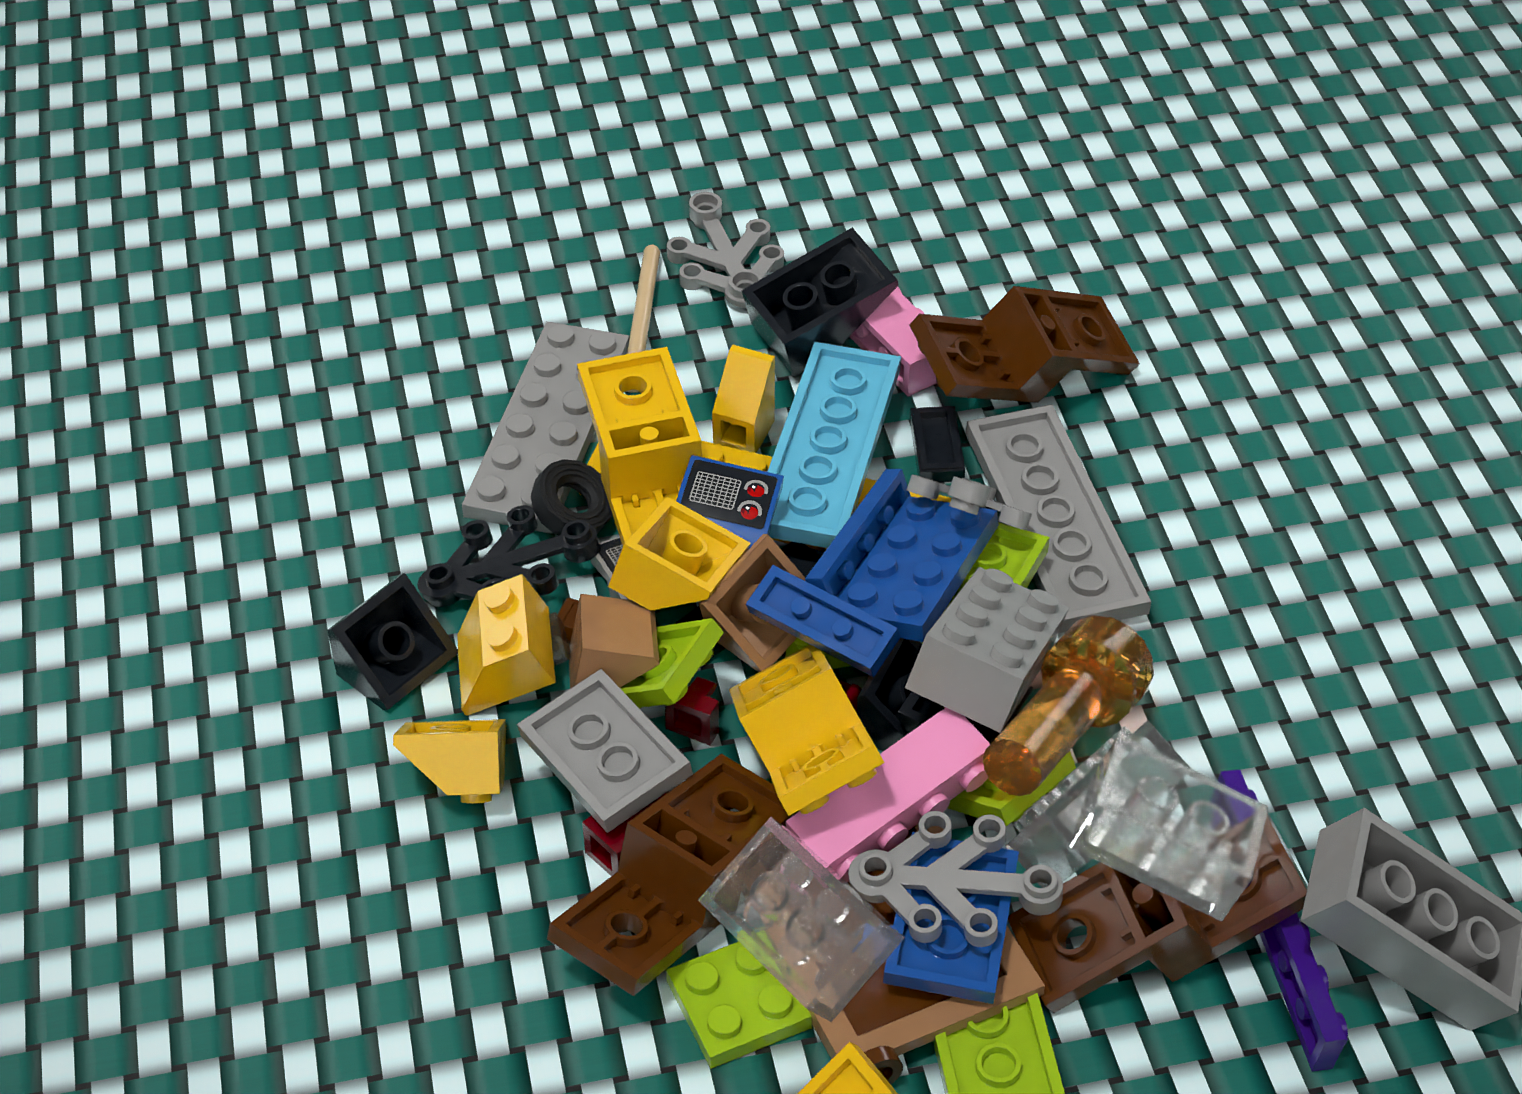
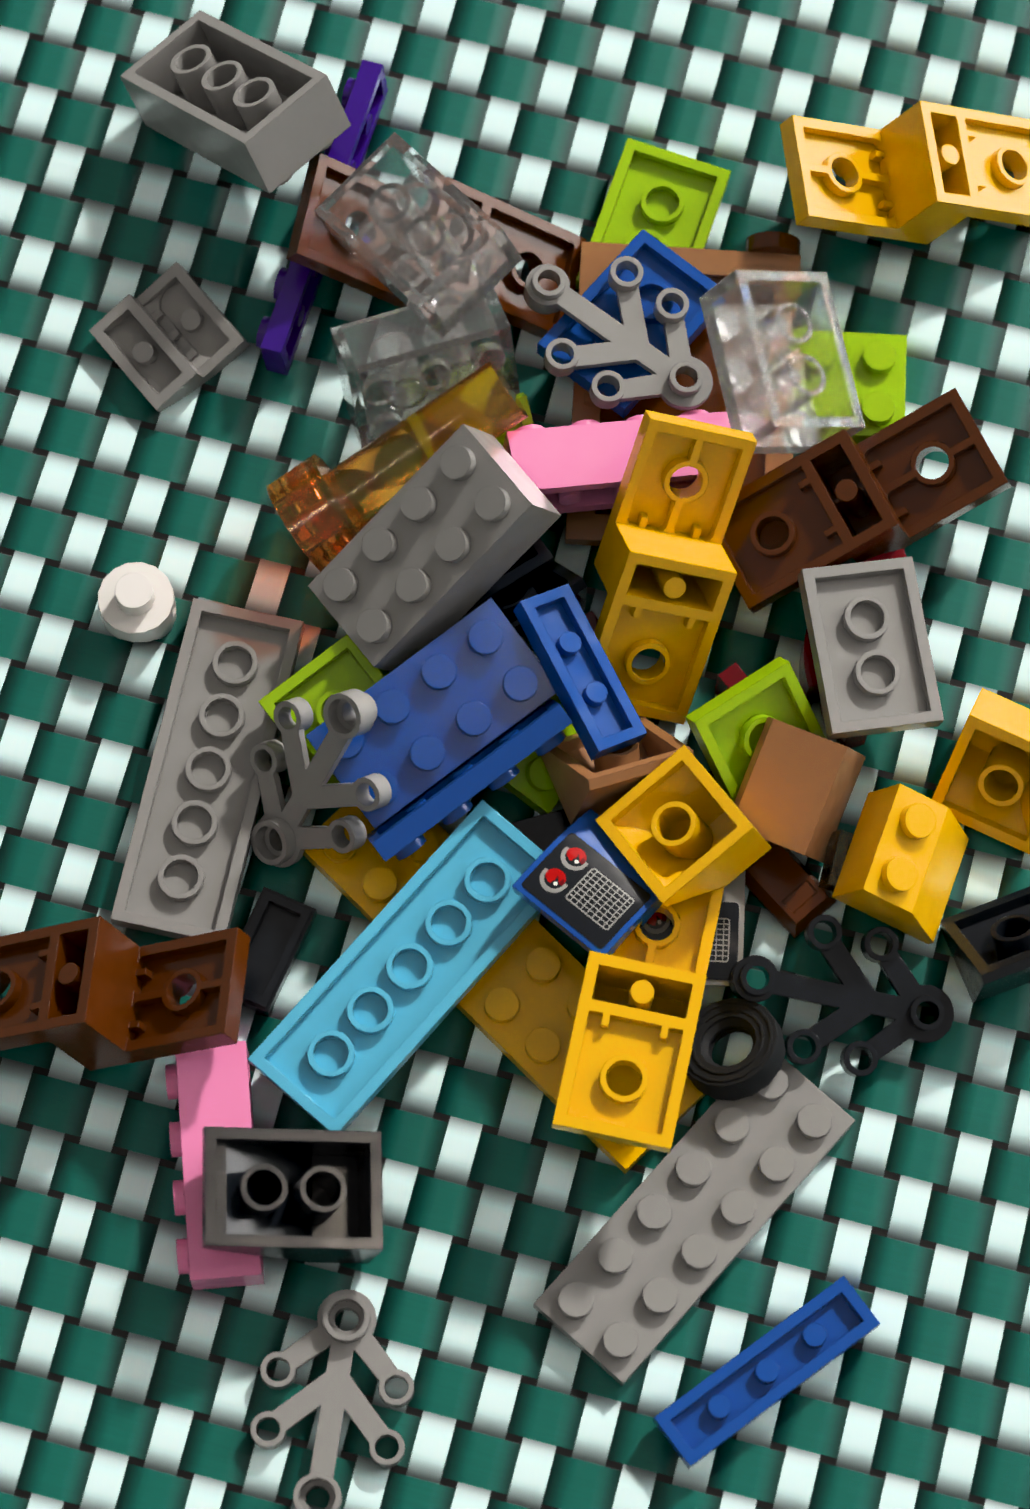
camera: 155 degrees left, 25 degrees up
tan piece [626,245,660,393] -> none
yellow slope [712,345,775,453] -> none
none -> light grey slope [89,262,250,413]
none -> white piece [98,562,177,642]
none -> blue plate [653,1276,880,1469]

